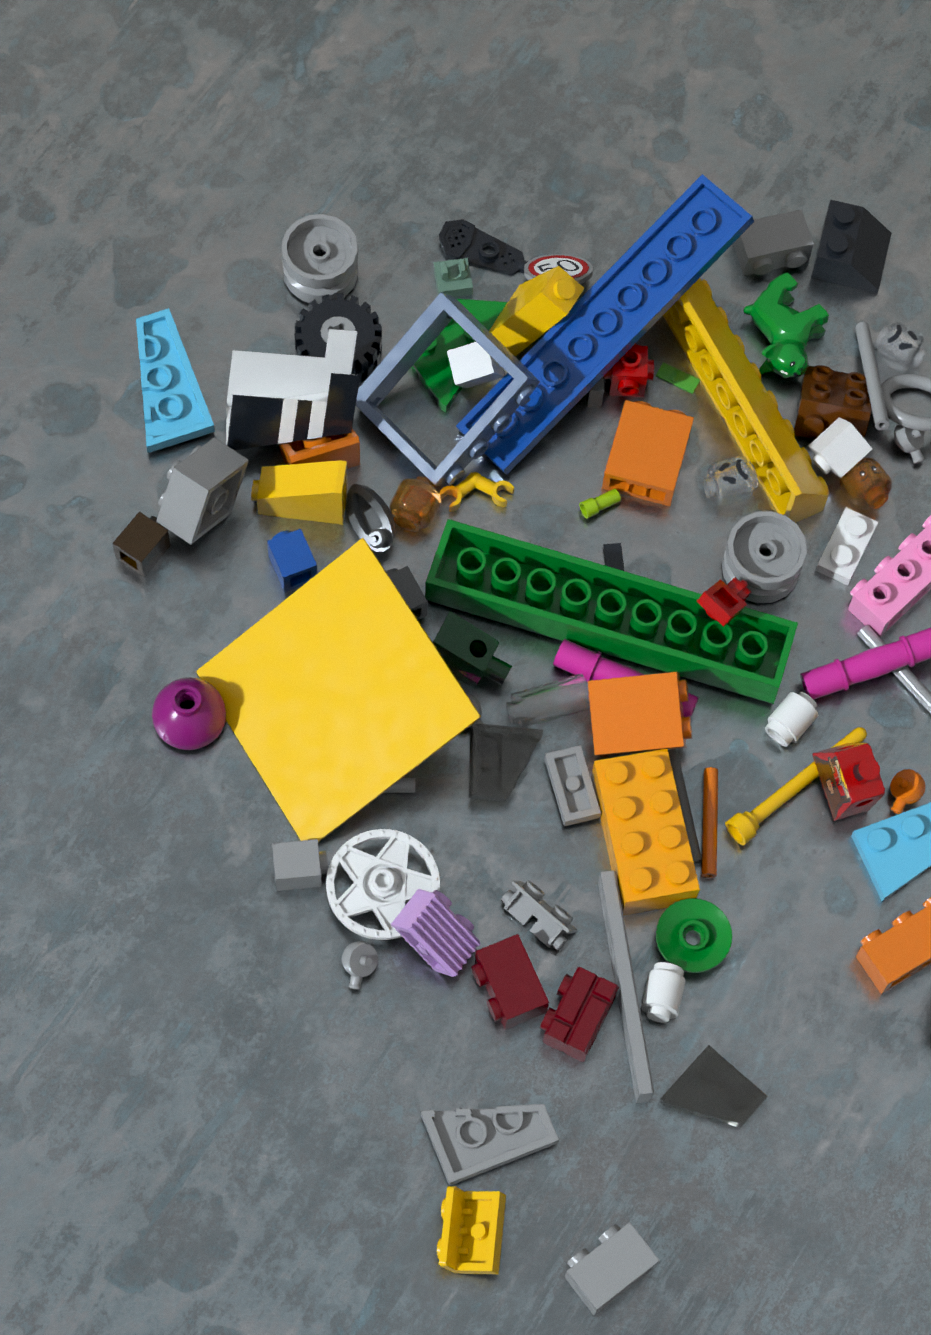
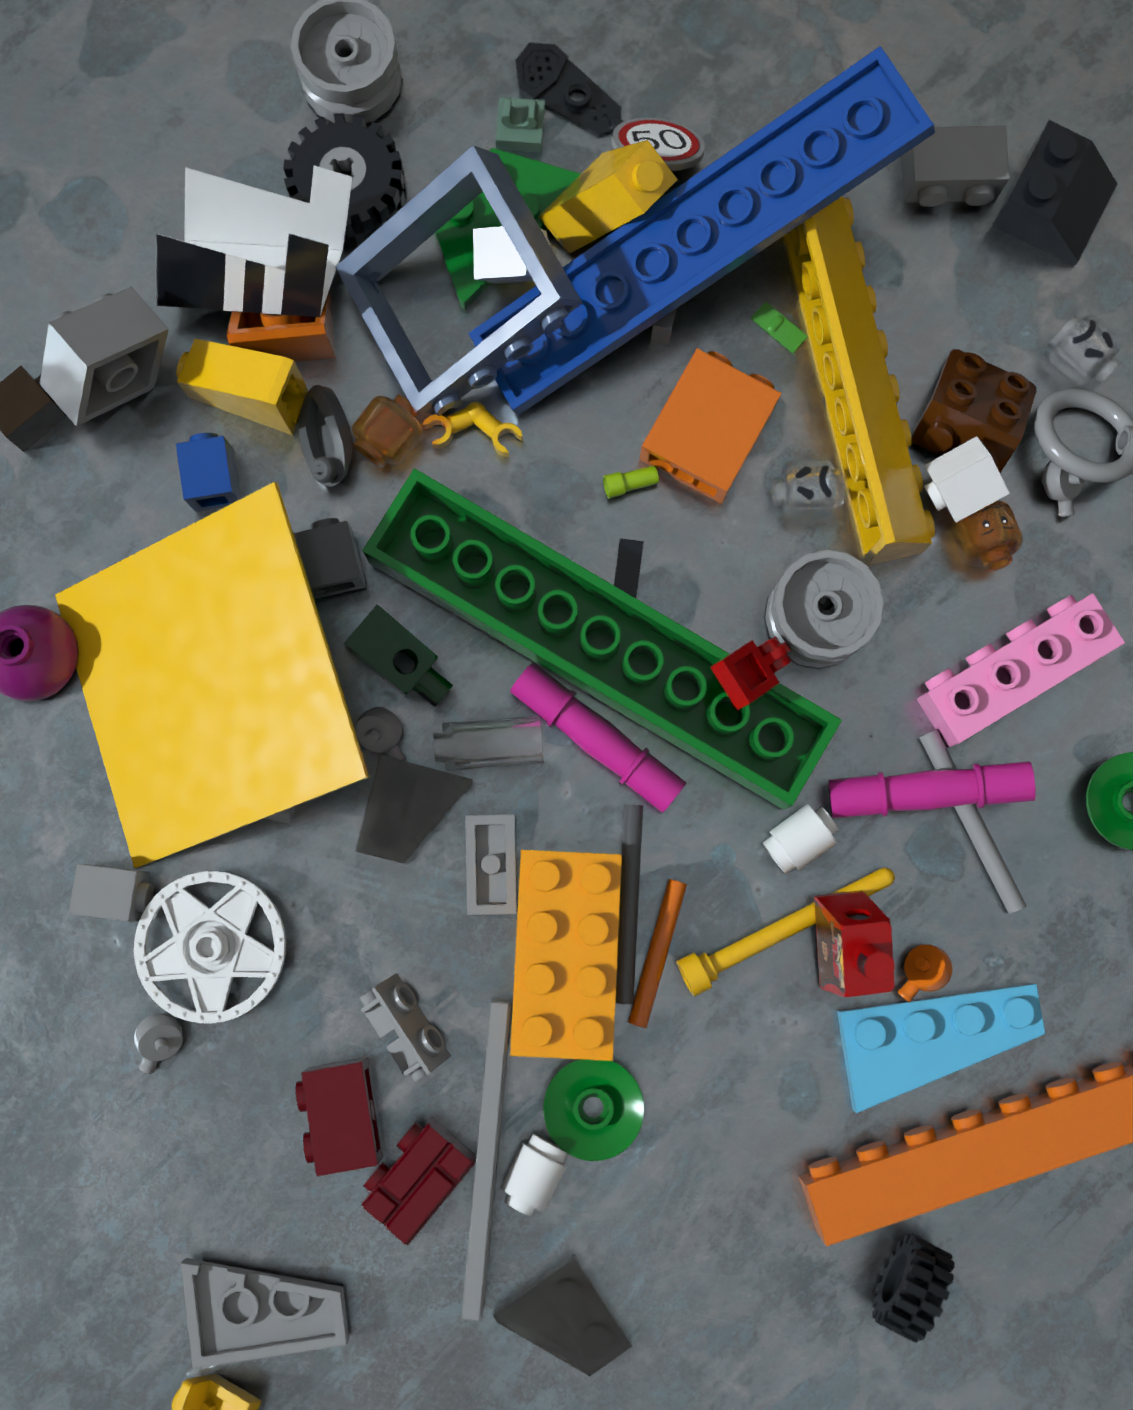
camera: 15 degrees right, 15 degrees up
medium azure wing [136,308,215,453] -> none
lavender brick [391,889,480,977] -> none
orange brick [588,672,692,756] -> none
red brick [603,343,654,397] -> none
green animal [743,273,829,378] -> none
white plate [815,507,878,585] -> none
light grey piece [855,322,889,430] -> none

